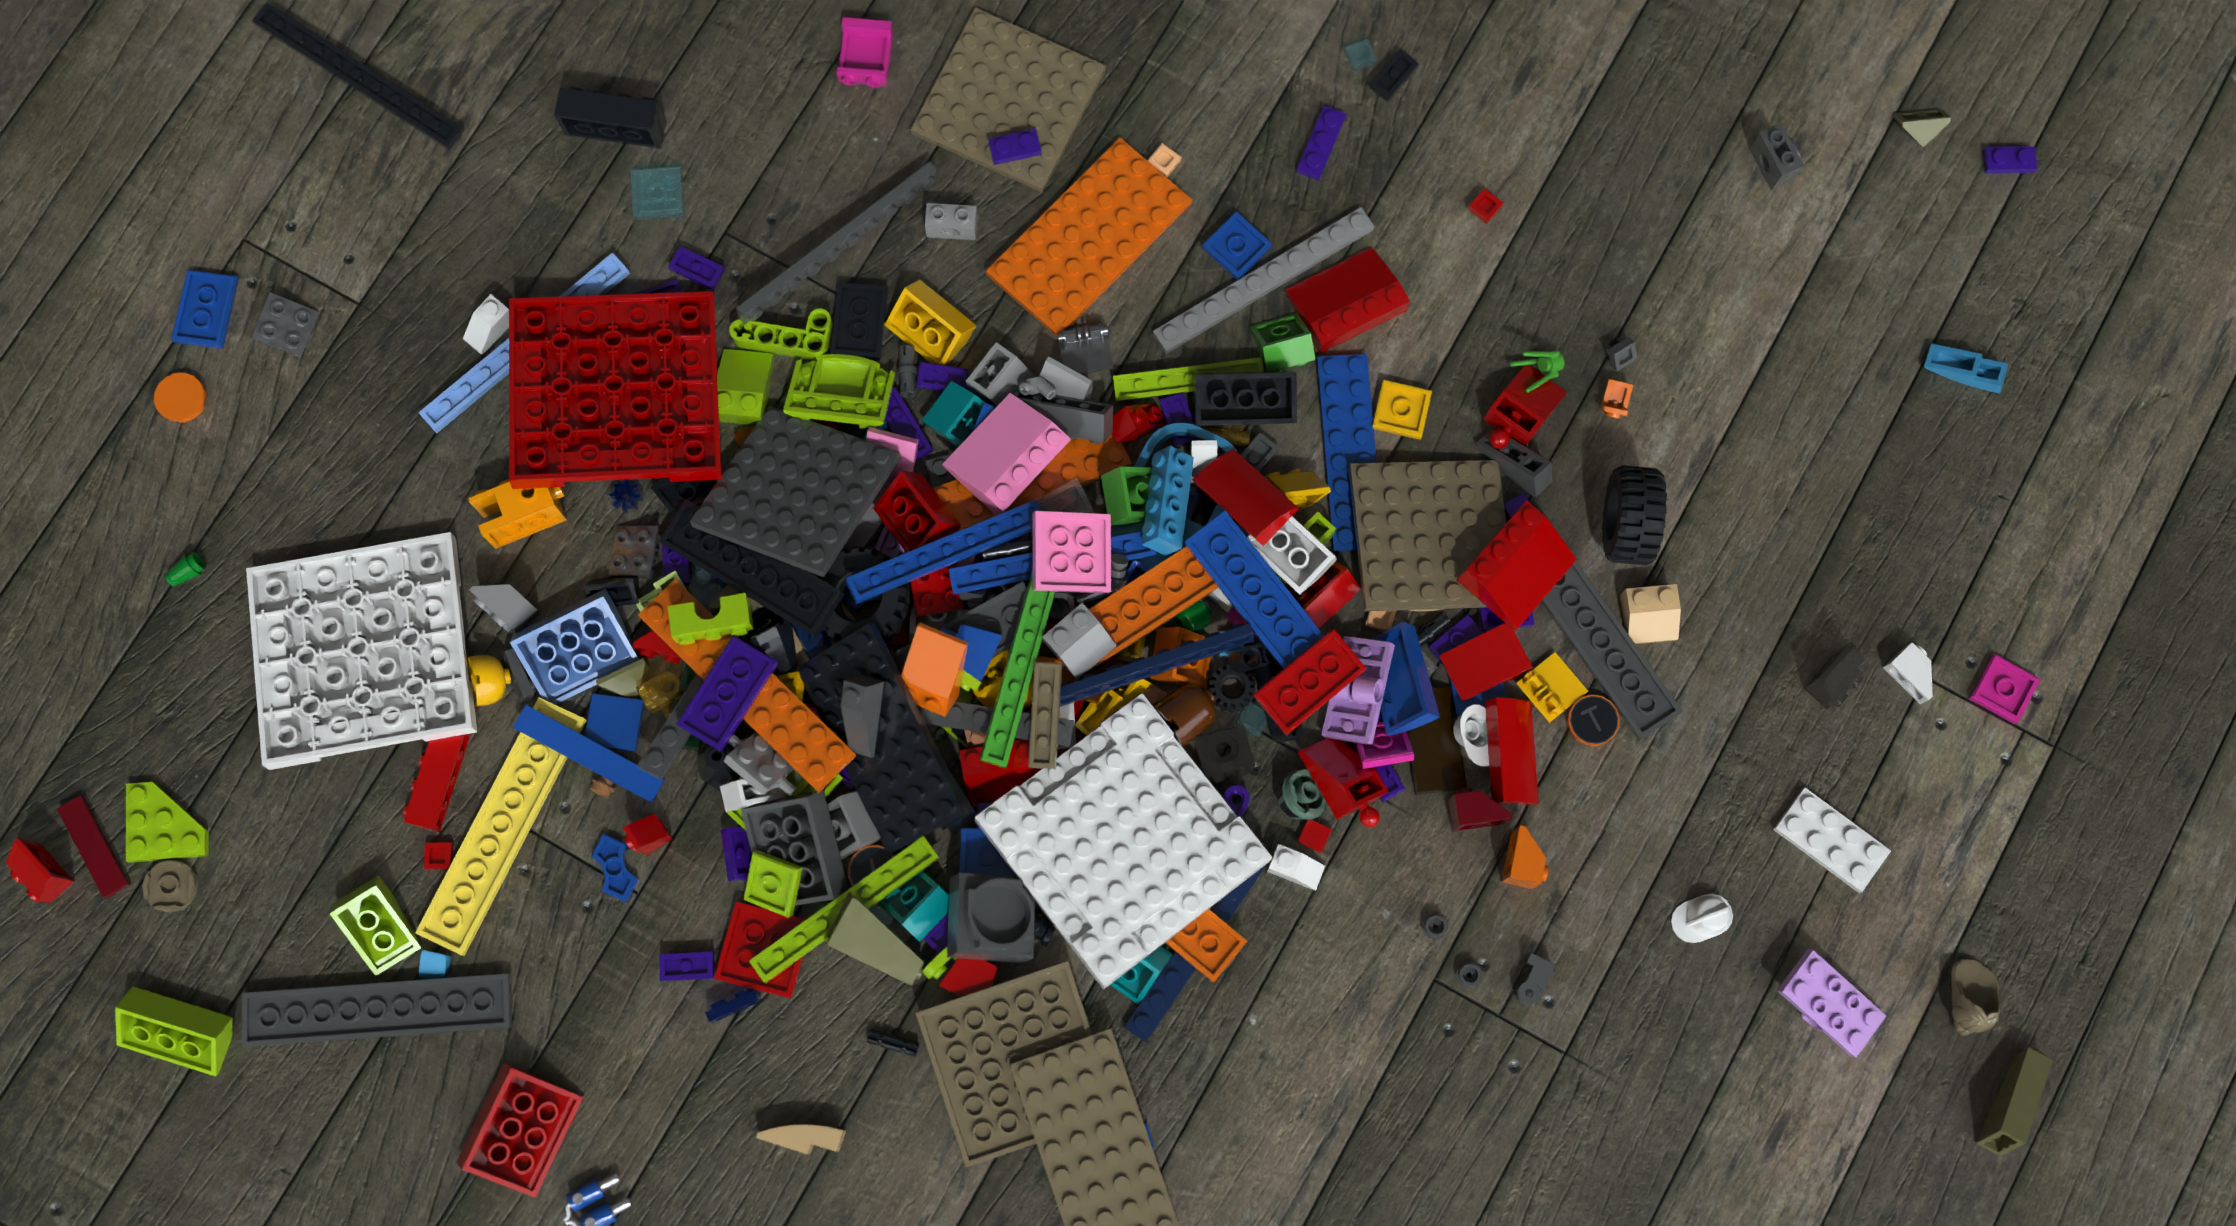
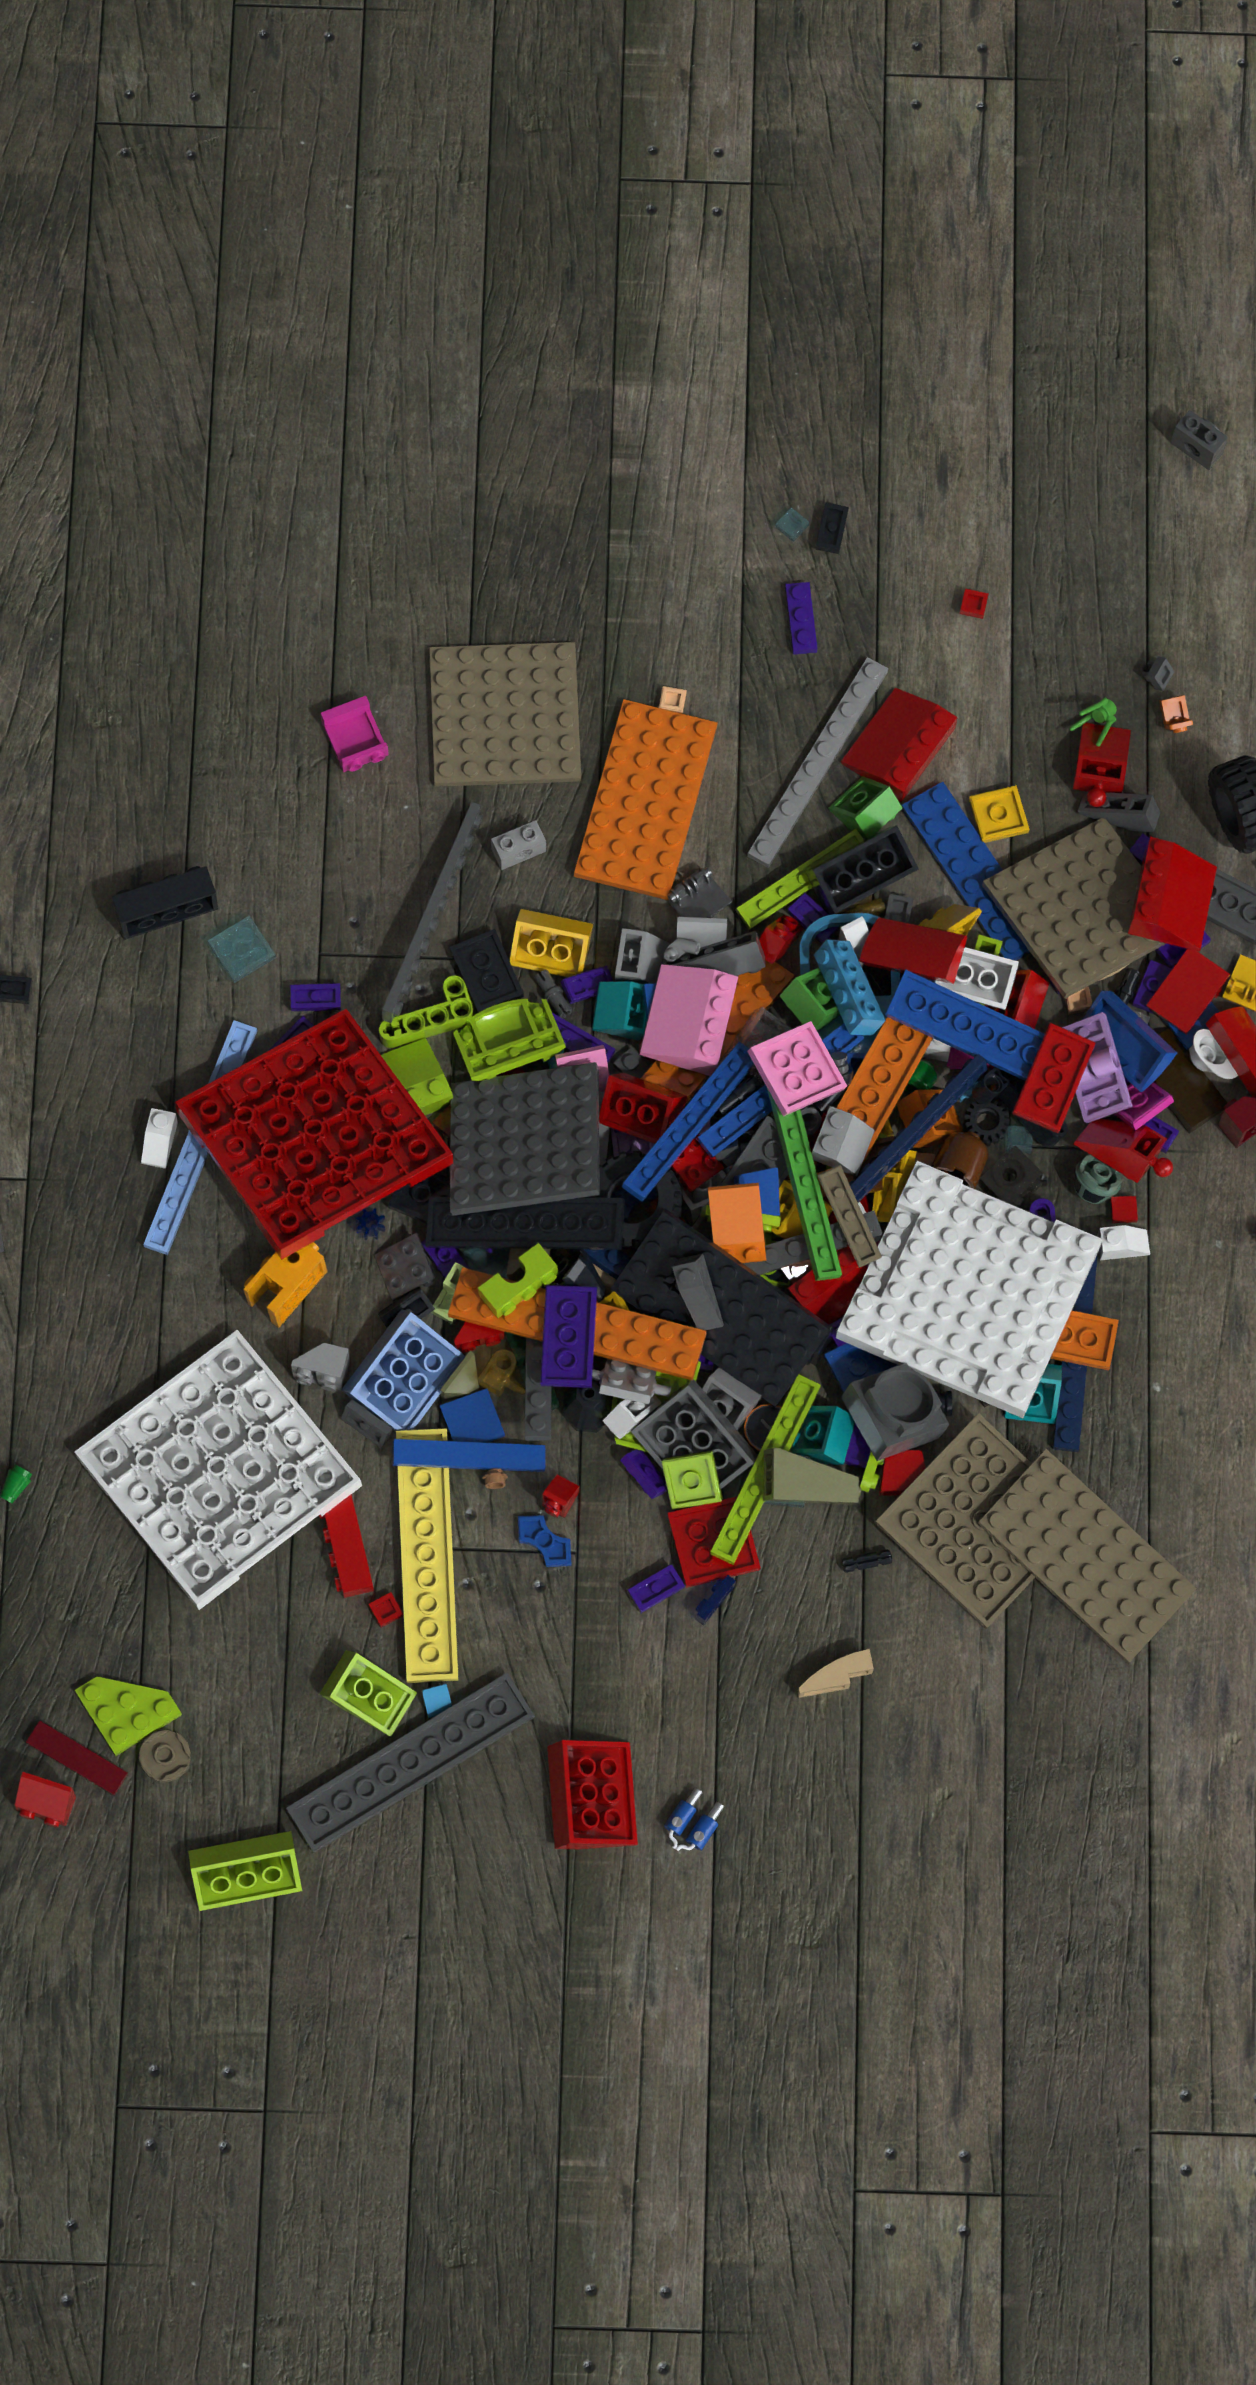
camera: 30 degrees left, 5 degrees down
yellow cylinder [468,655,511,707] -> none
dark purple plate [988,129,1042,165] -> none
blue plate [1202,212,1272,281] -> none

